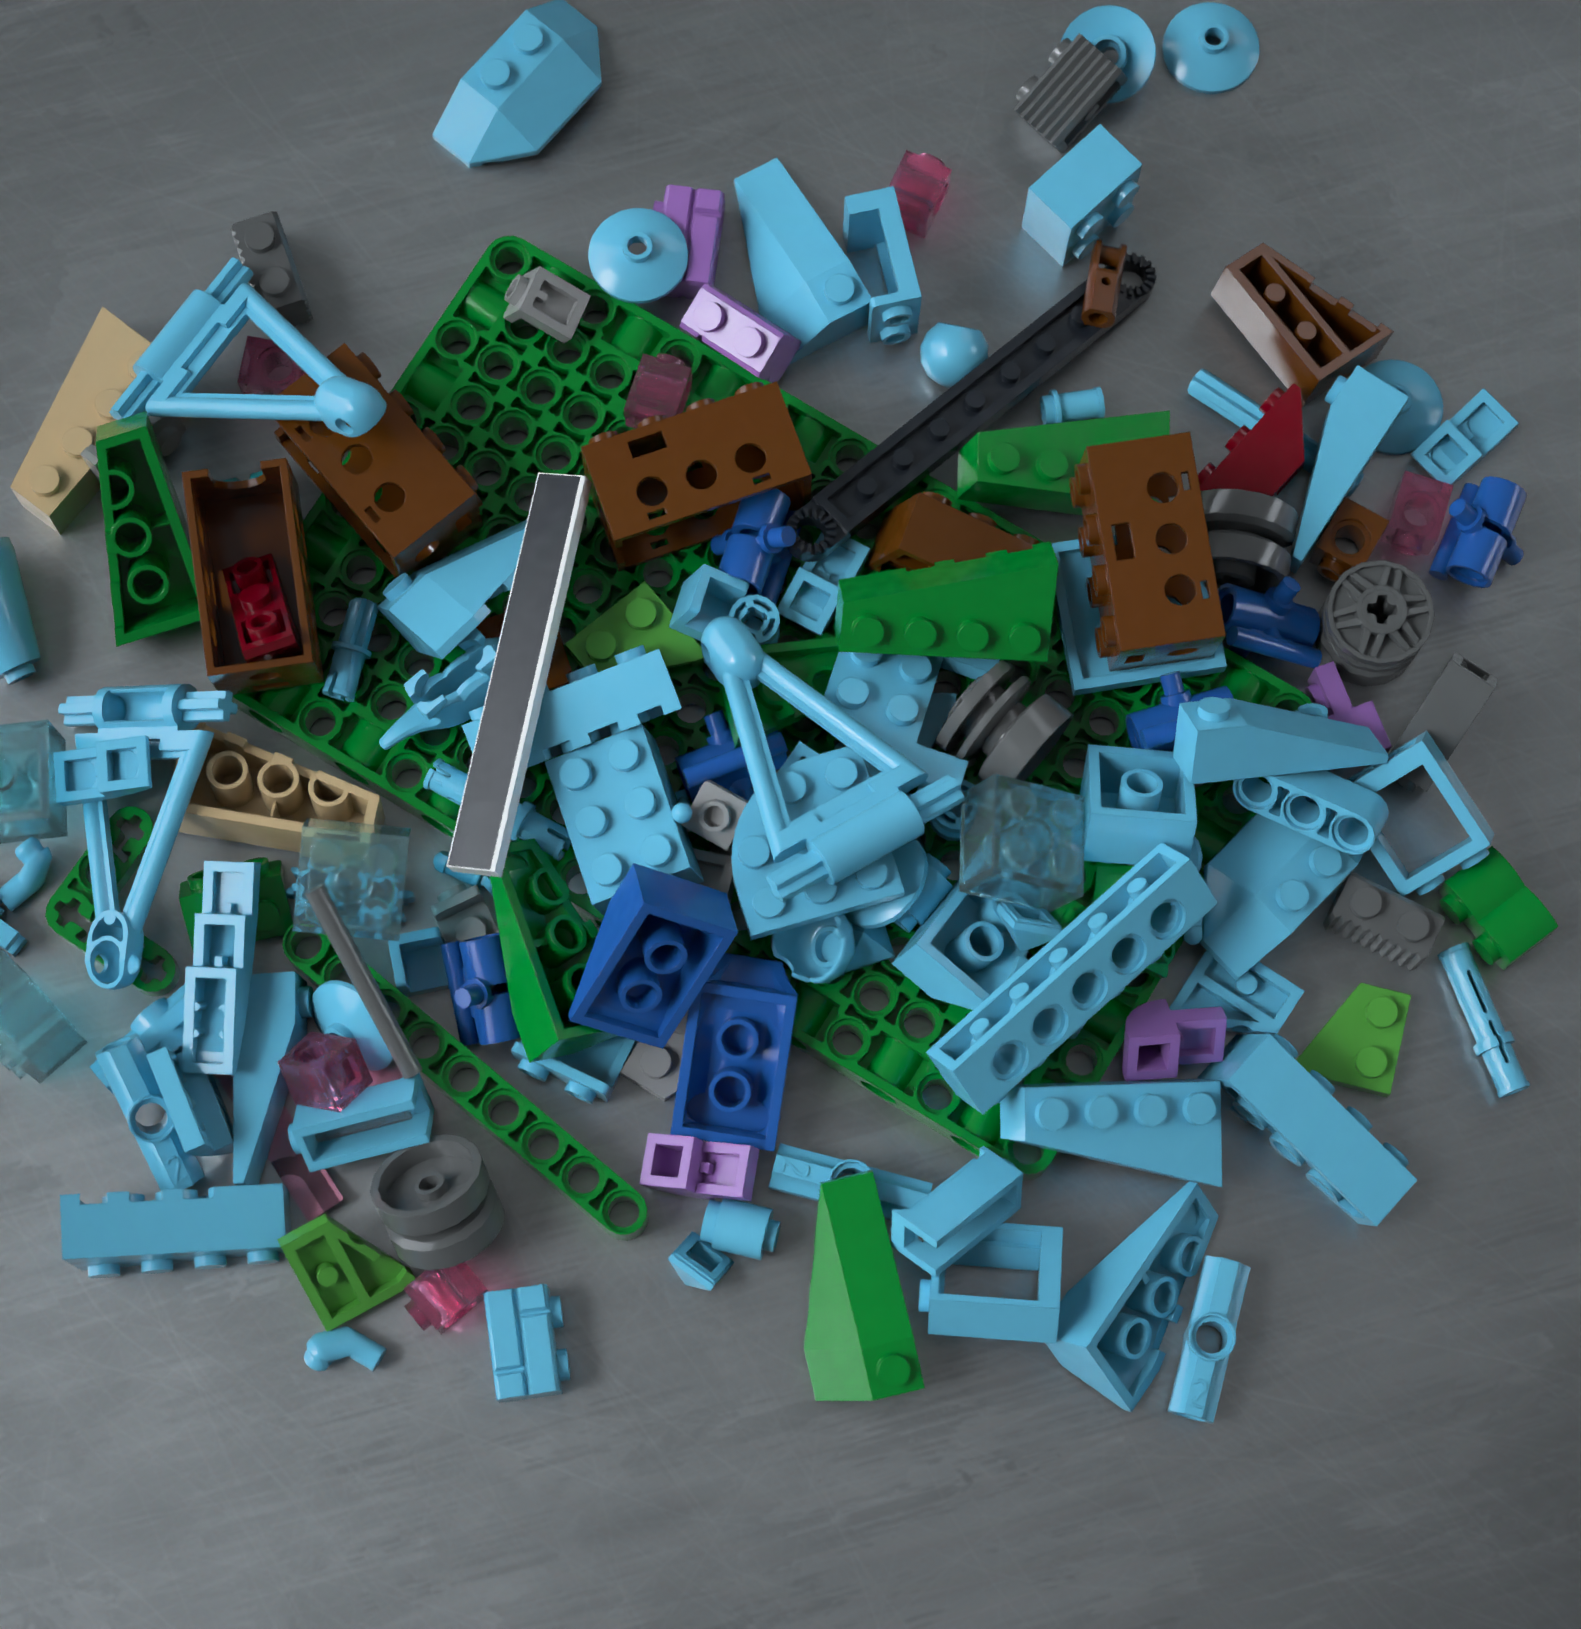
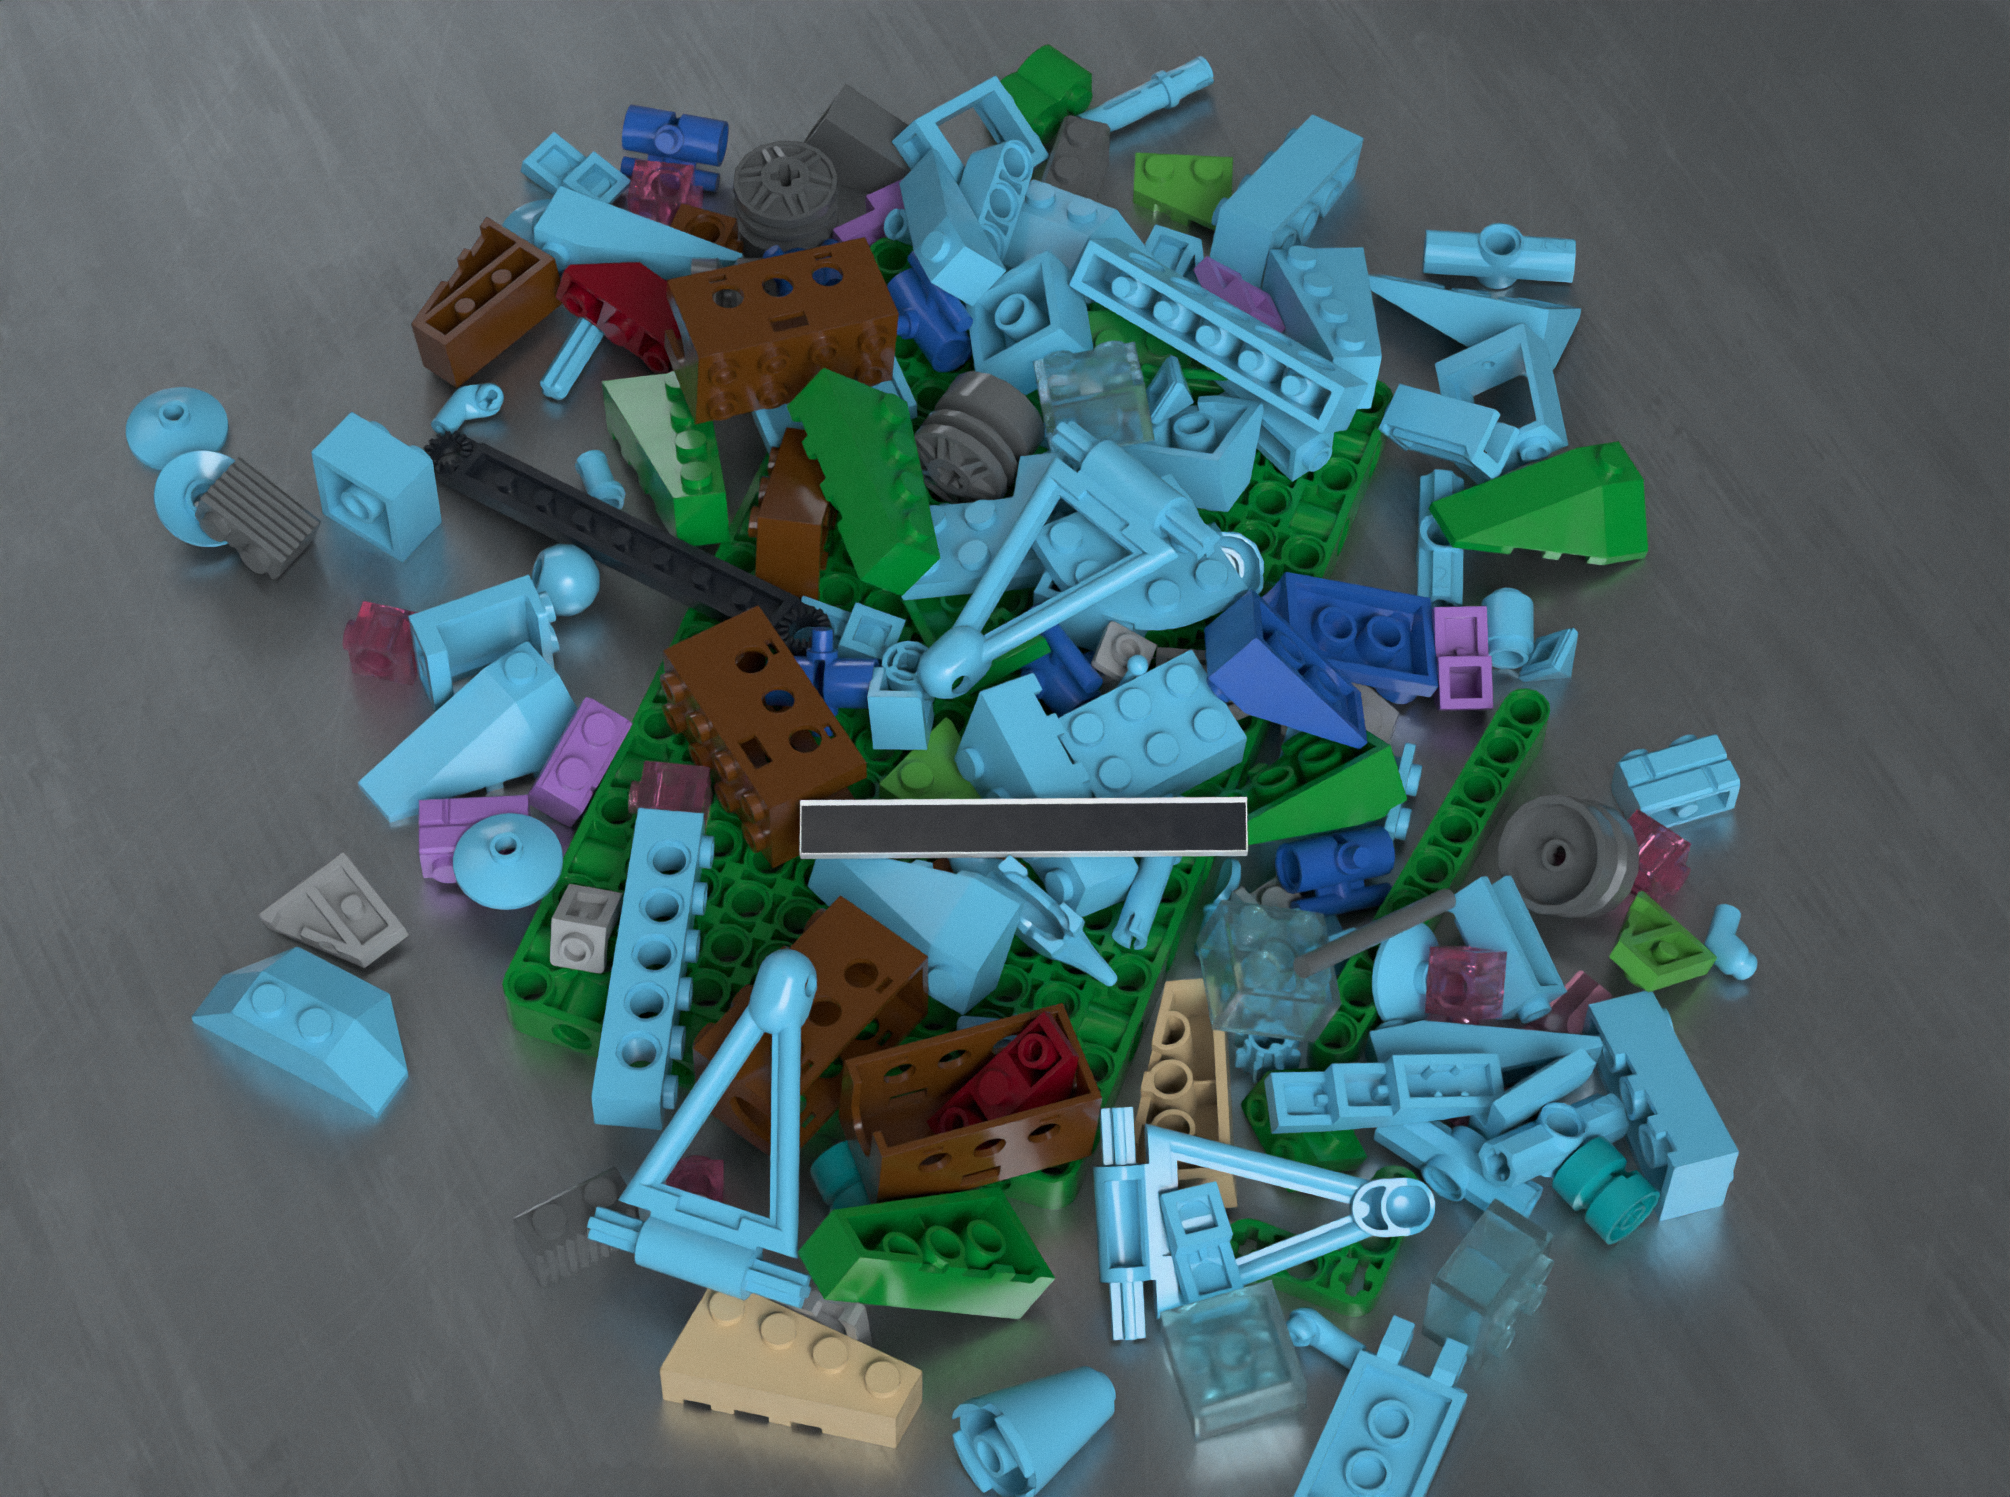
camera: 100 degrees left, 20 degrees down
reddish brown bar [1081,238,1127,329] -> none
none -> light grey wing [258,851,409,968]
none -> medium azure arm [431,383,504,436]
none -> medium azure brick [591,808,715,1130]
none -> teal wheel [1552,1136,1660,1245]

